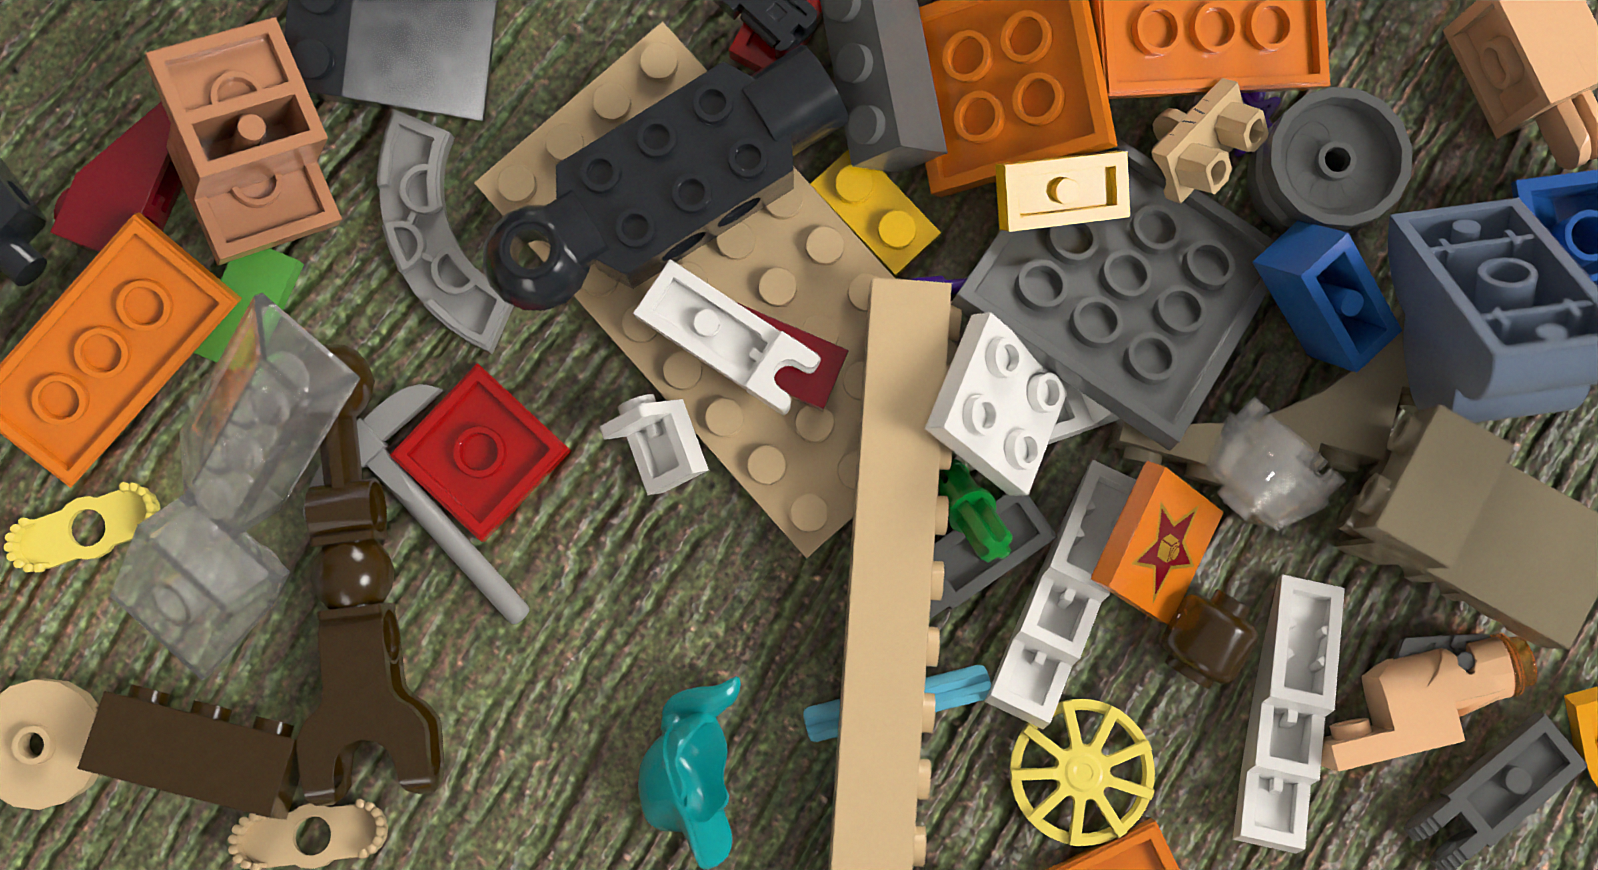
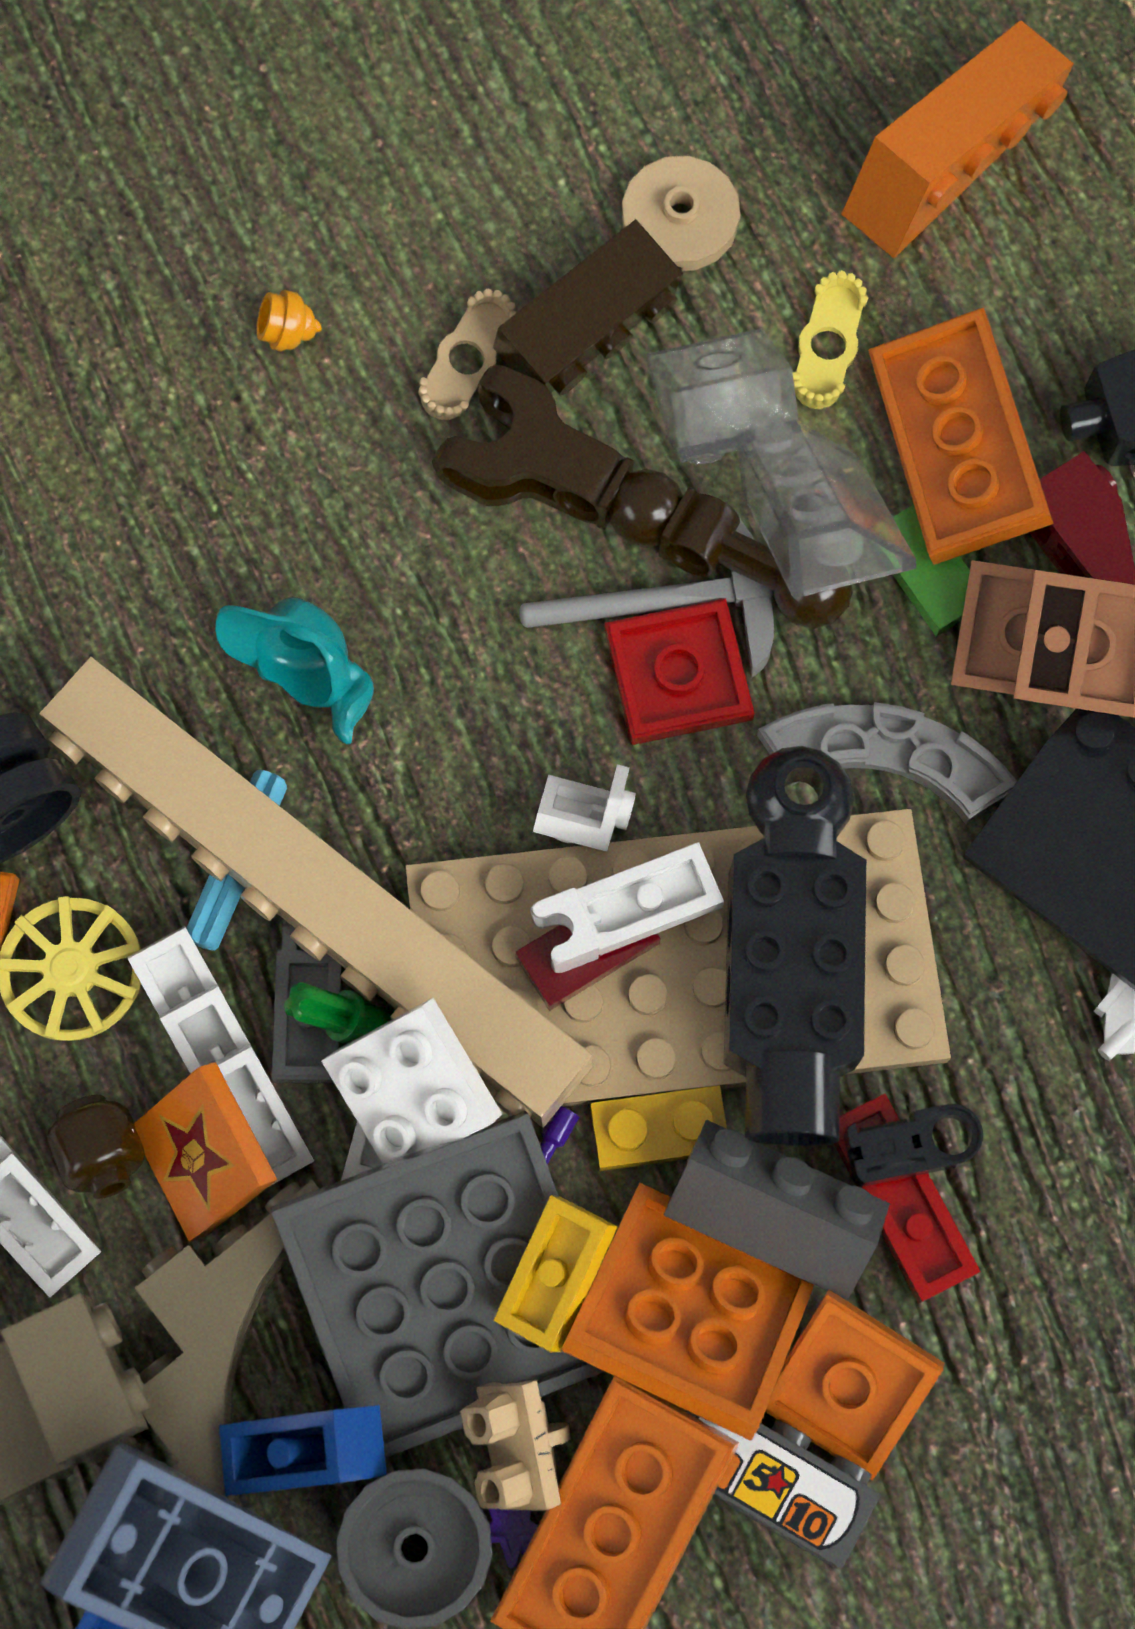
camera: 125 degrees right, 10 degrees down
clear cone [1206,397,1346,531] -> none

